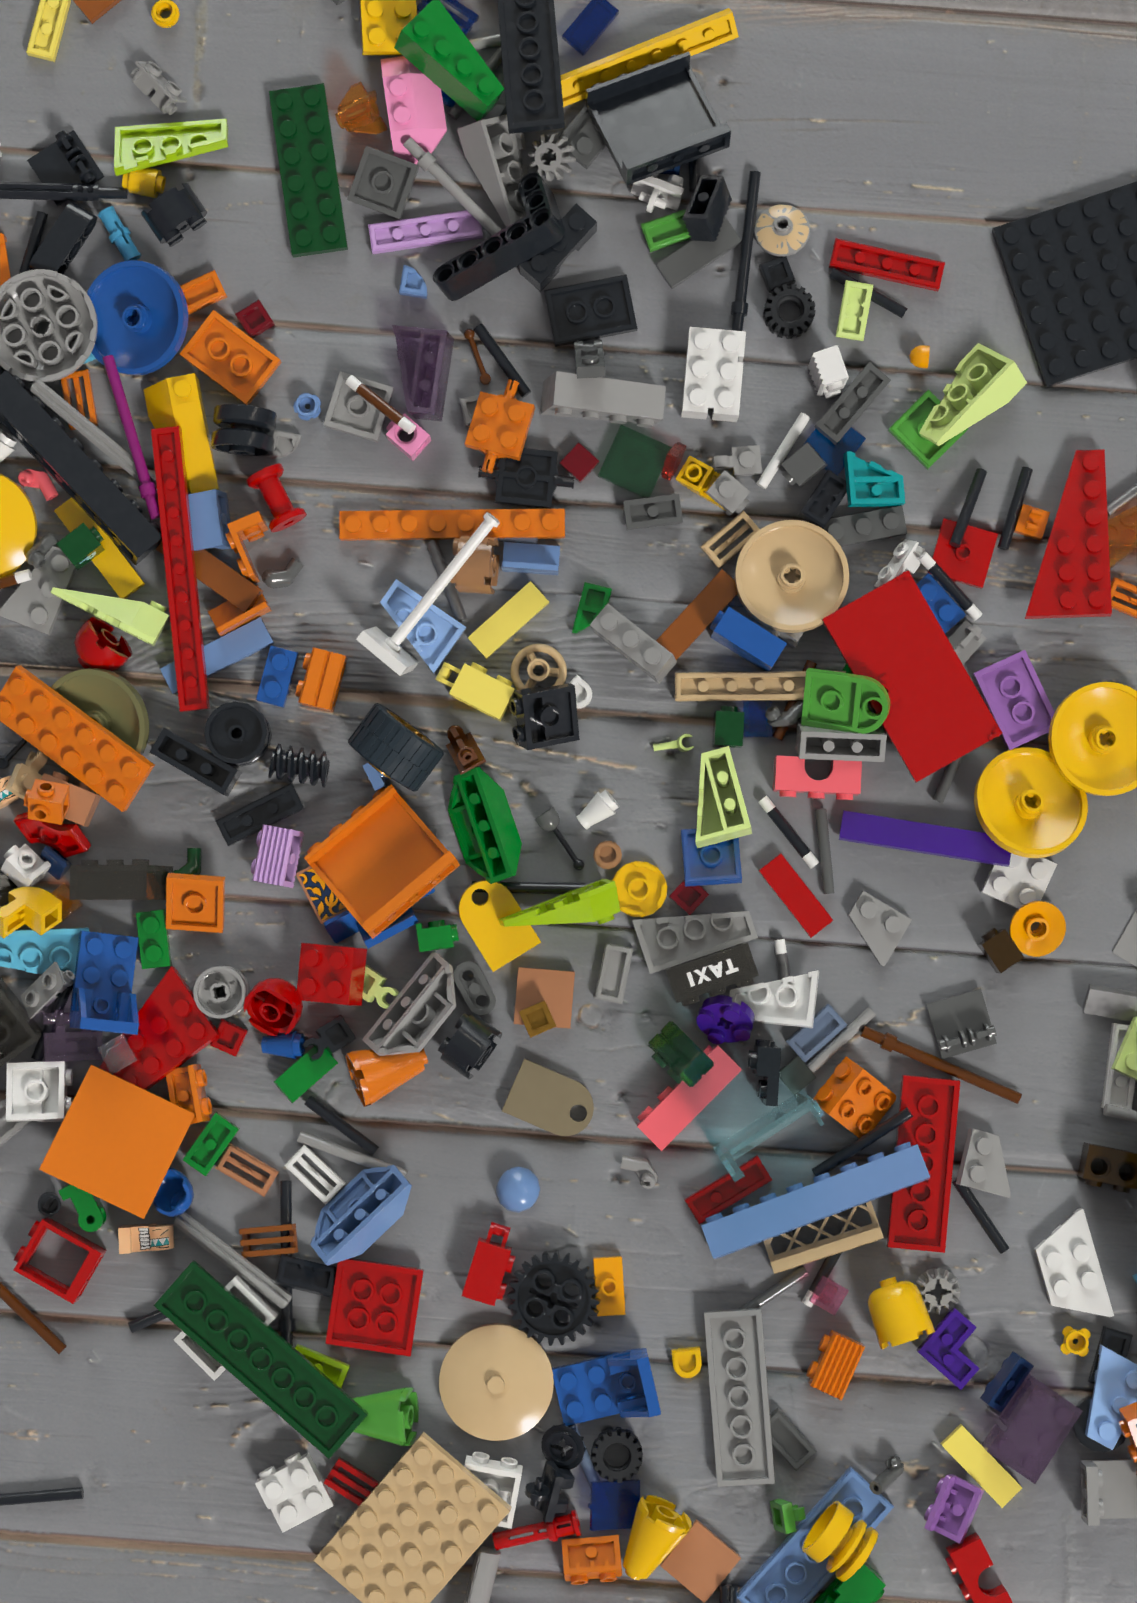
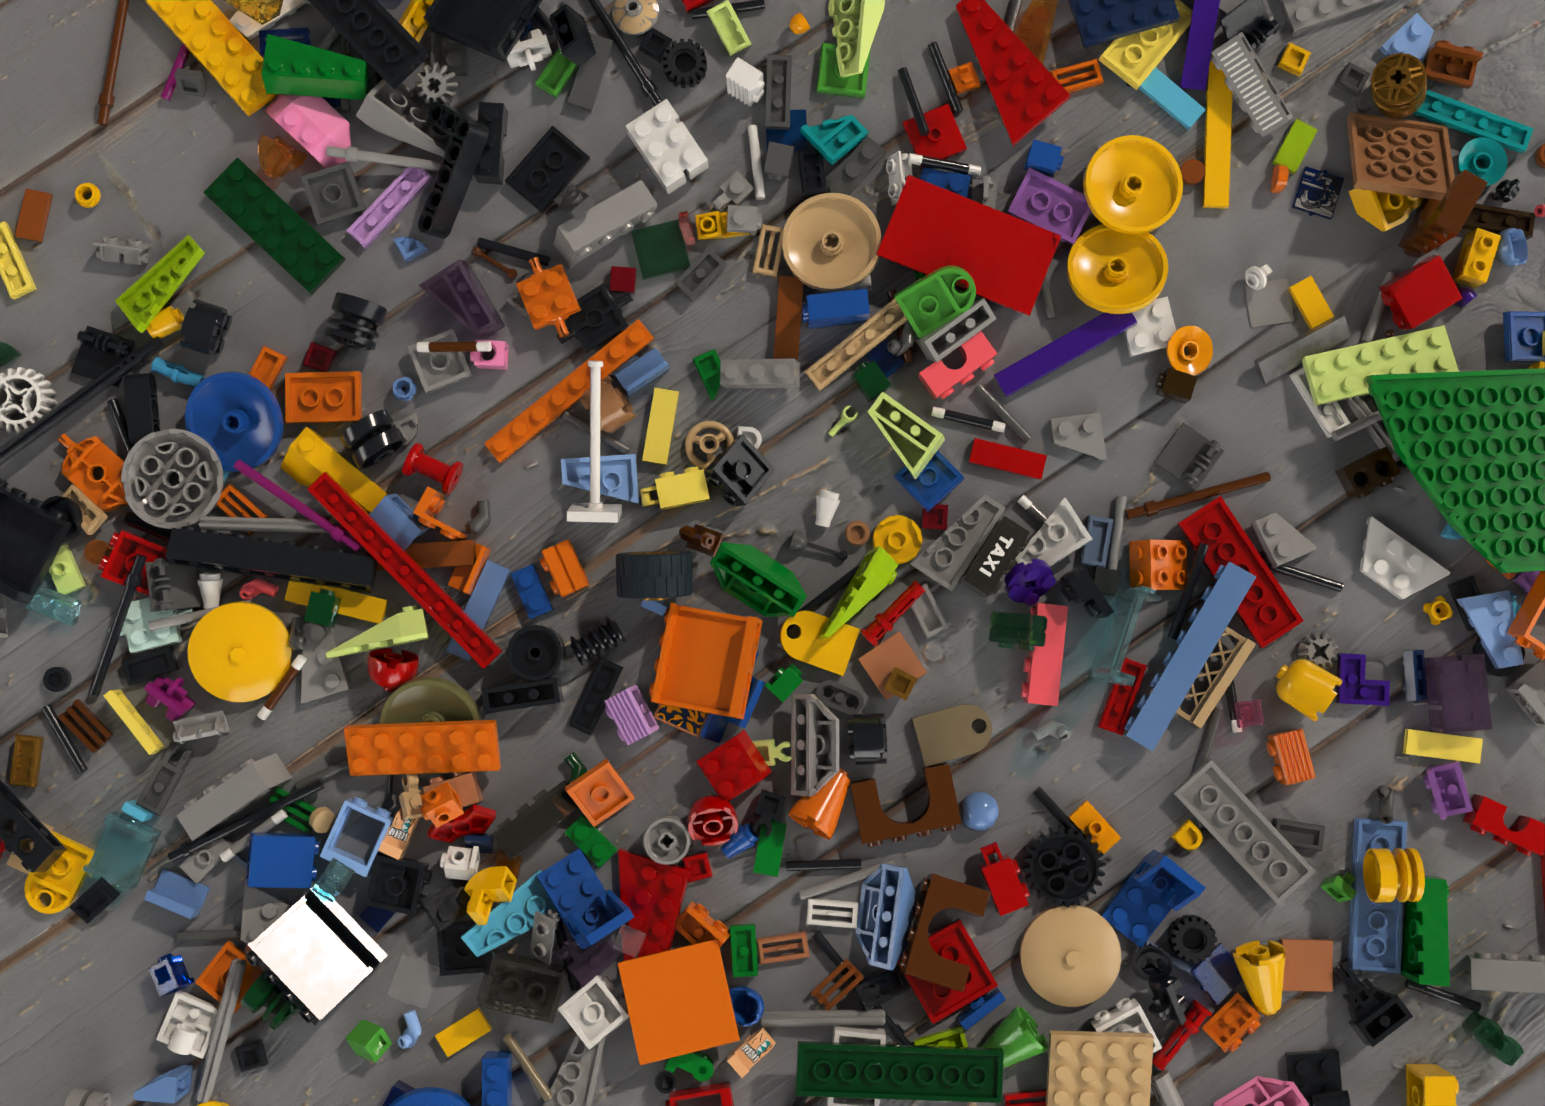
camera: 45 degrees left, 0 degrees up
none -> black wheel [323,292,387,350]
none -> reddish brown arch [850,762,962,847]
none -> red pin [860,580,926,647]
none -> reddish brown arch [899,873,990,992]
none -> blue plate [957,987,1005,1030]
none -> blue brick [1024,139,1064,177]
none -> black bar [1033,786,1091,843]

